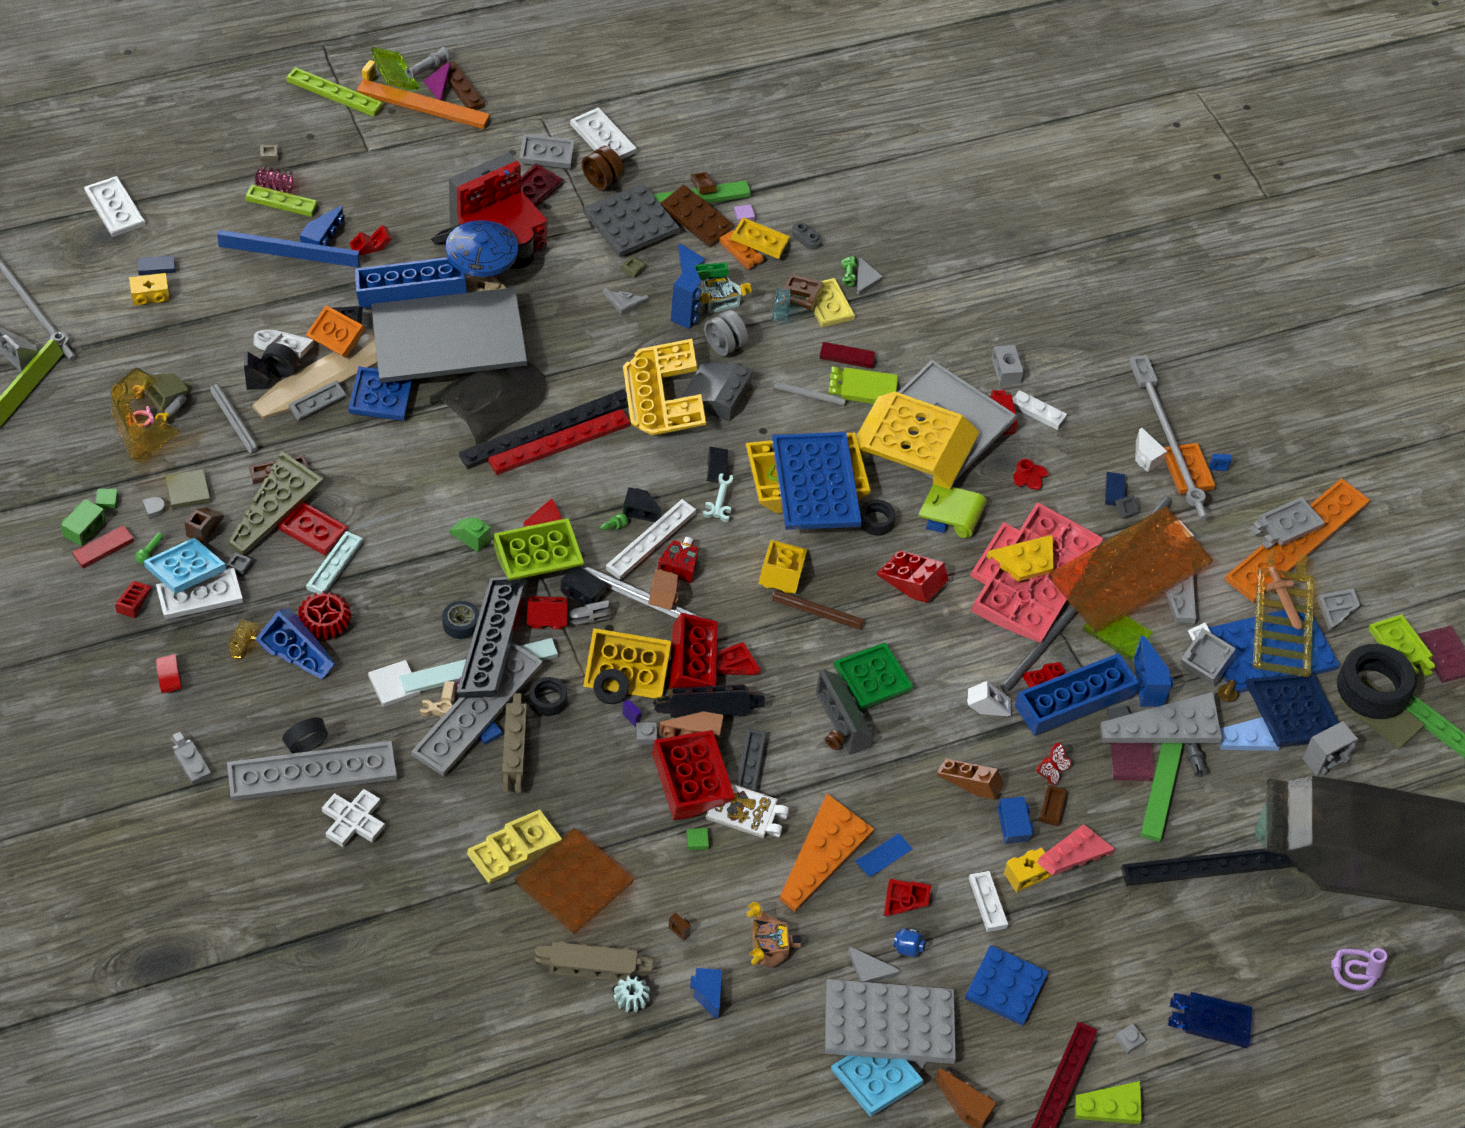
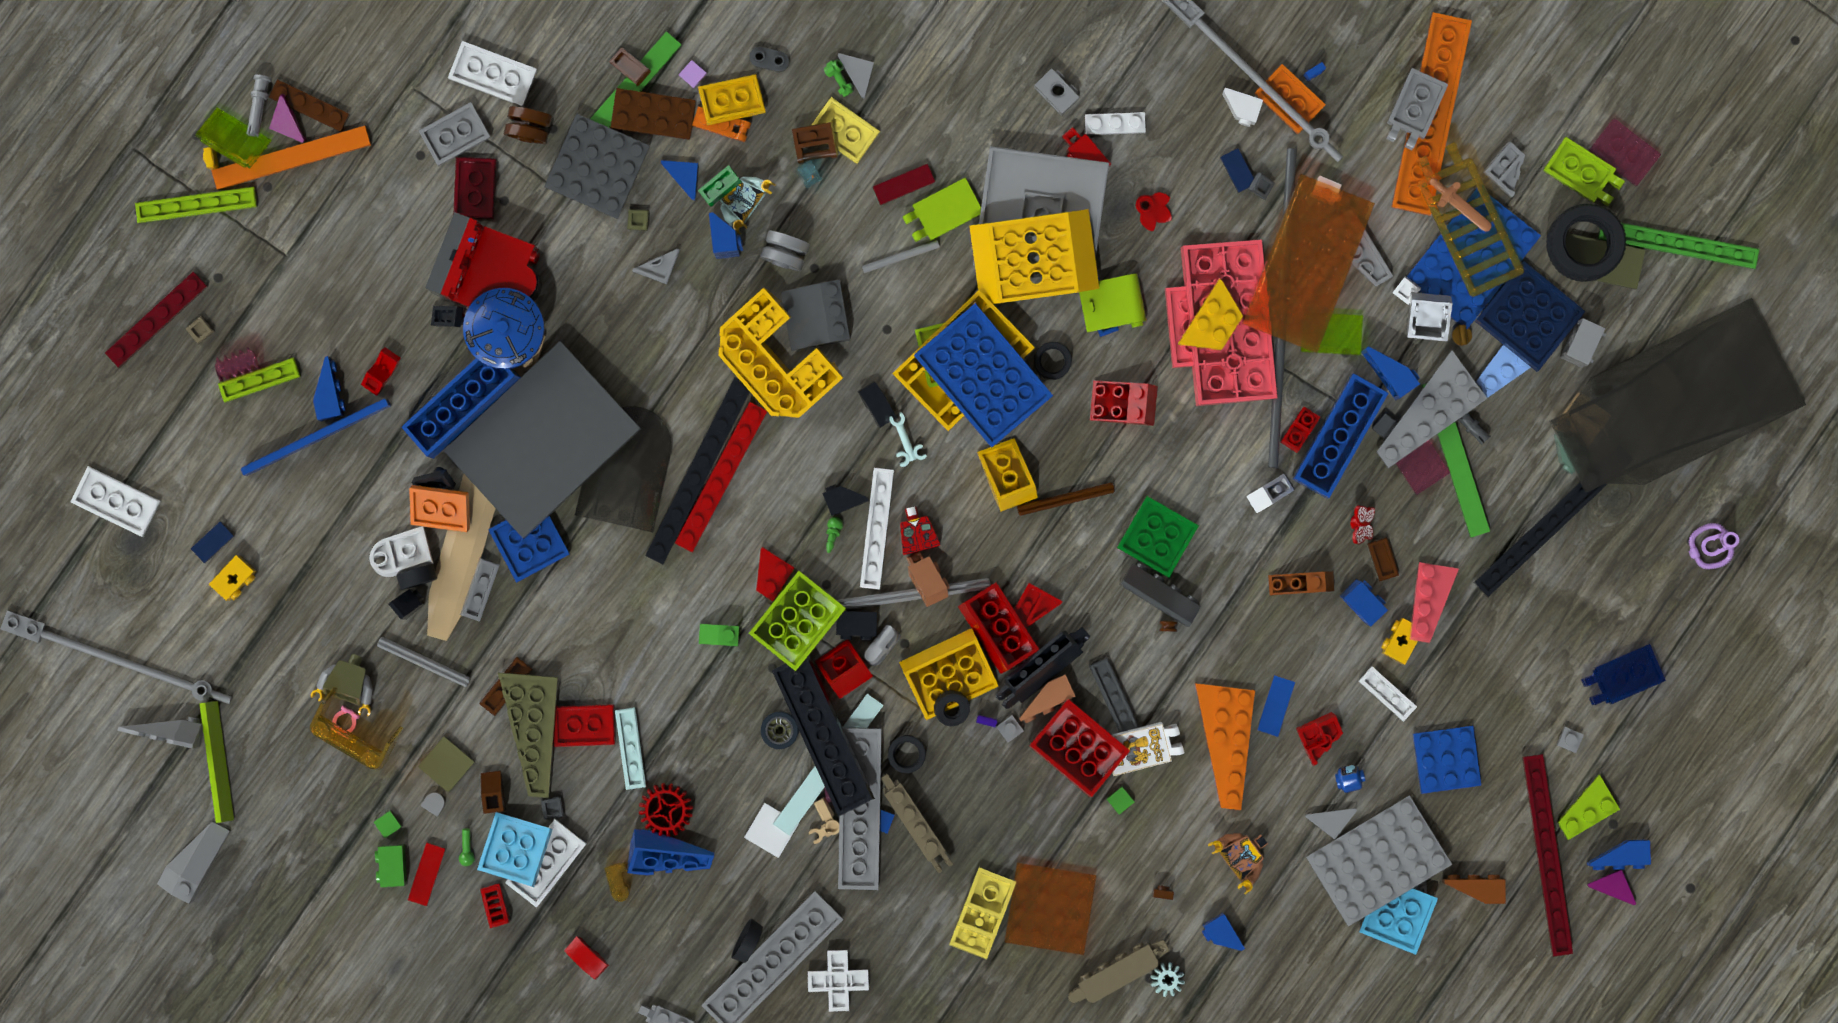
camera: 30 degrees left, 35 degrees up
none -> dark red plate [105,272,208,368]

